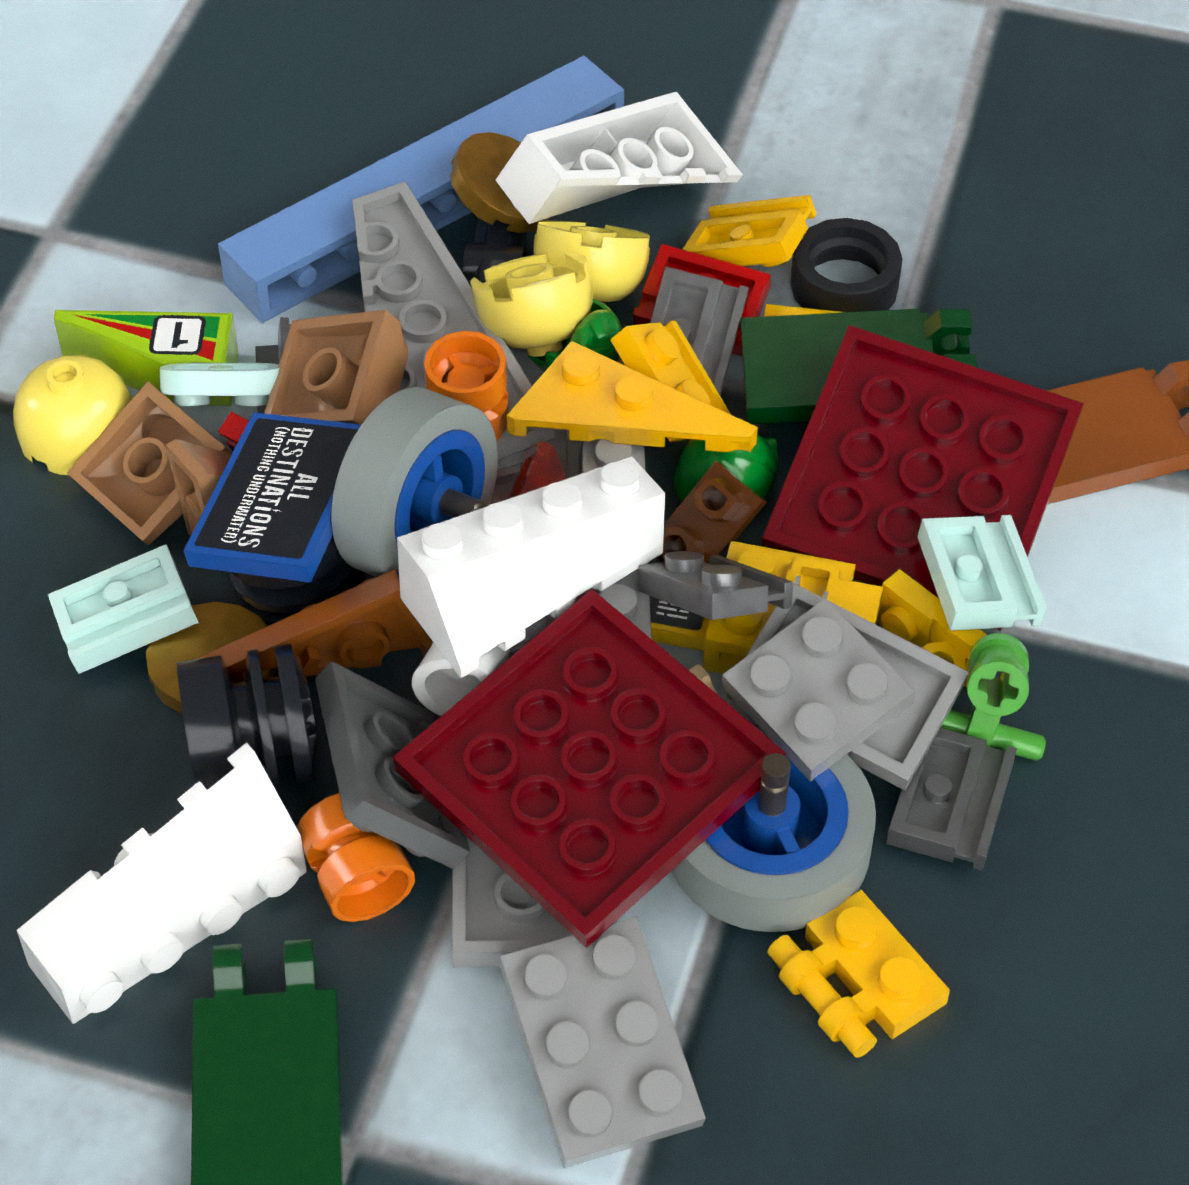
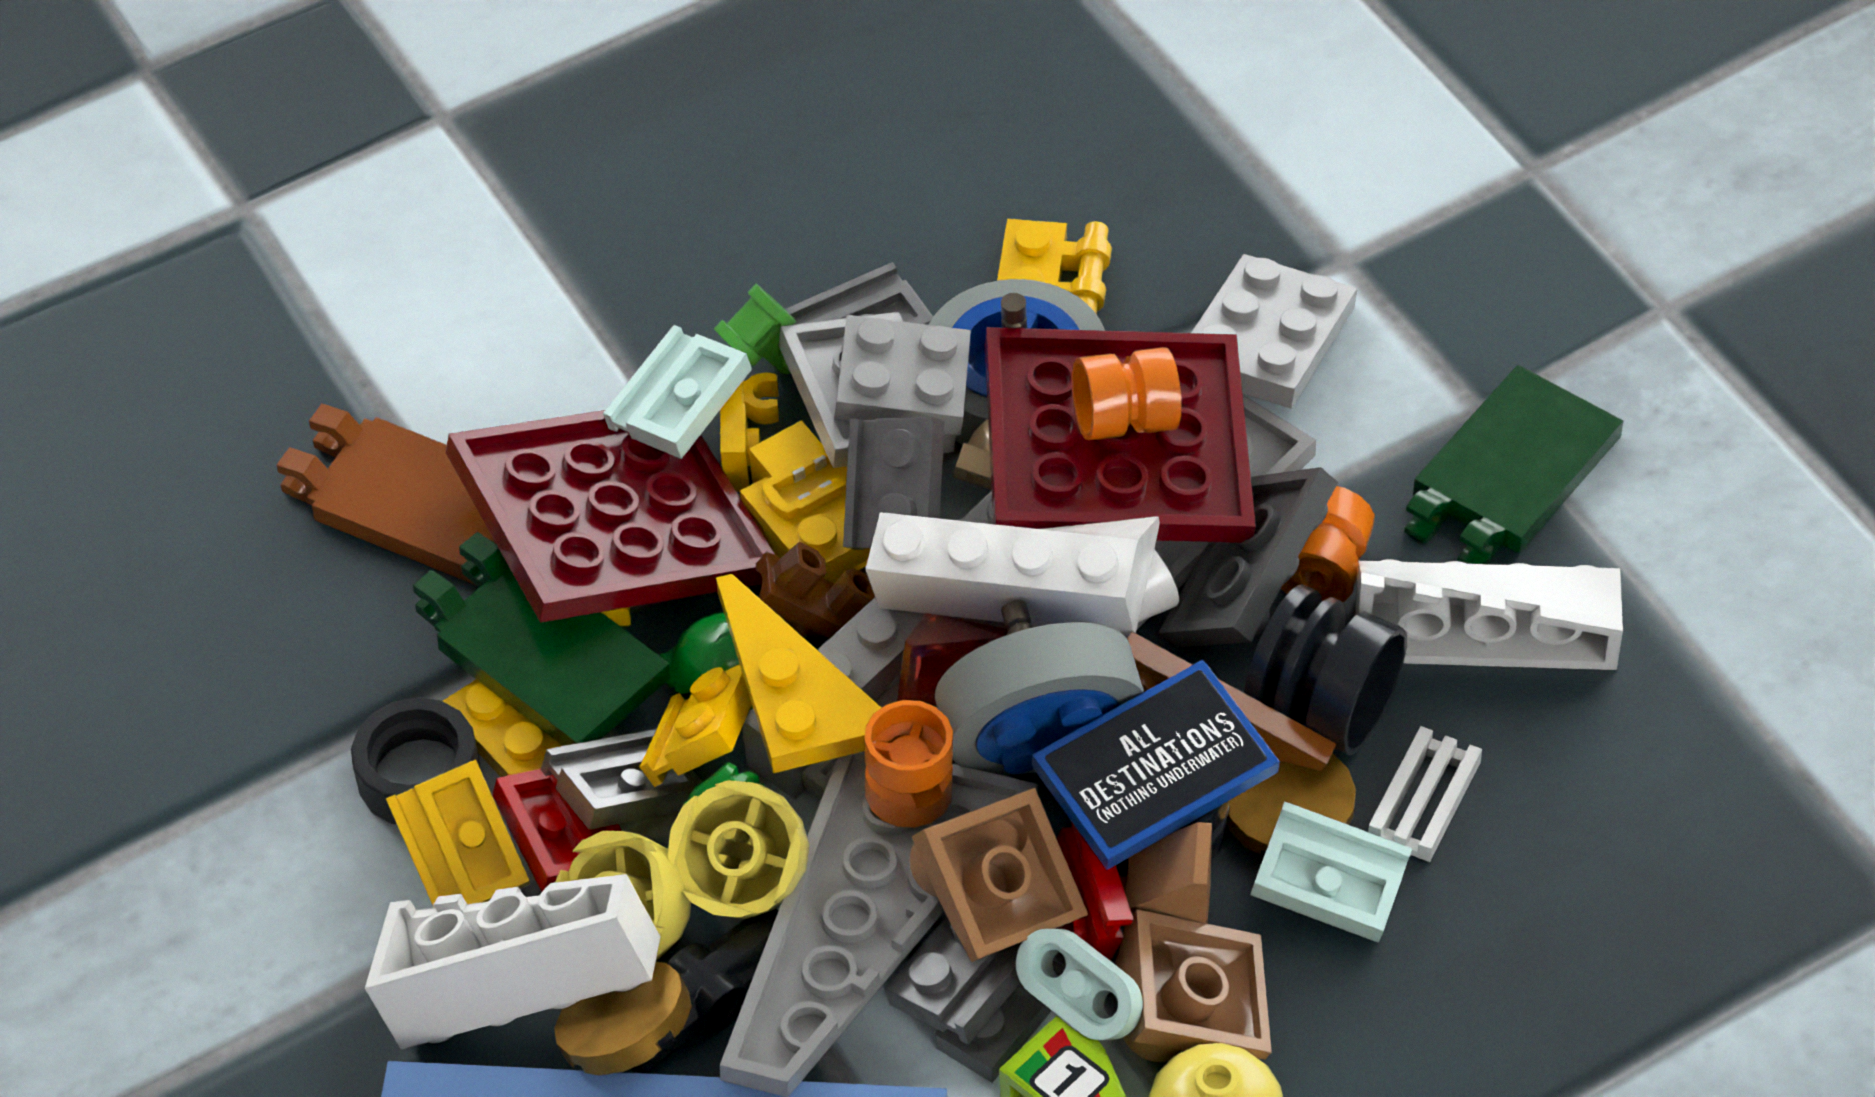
camera: 135 degrees left, 0 degrees up
none -> orange wheel [1072,347,1181,440]
none -> white tile [1368,726,1482,862]

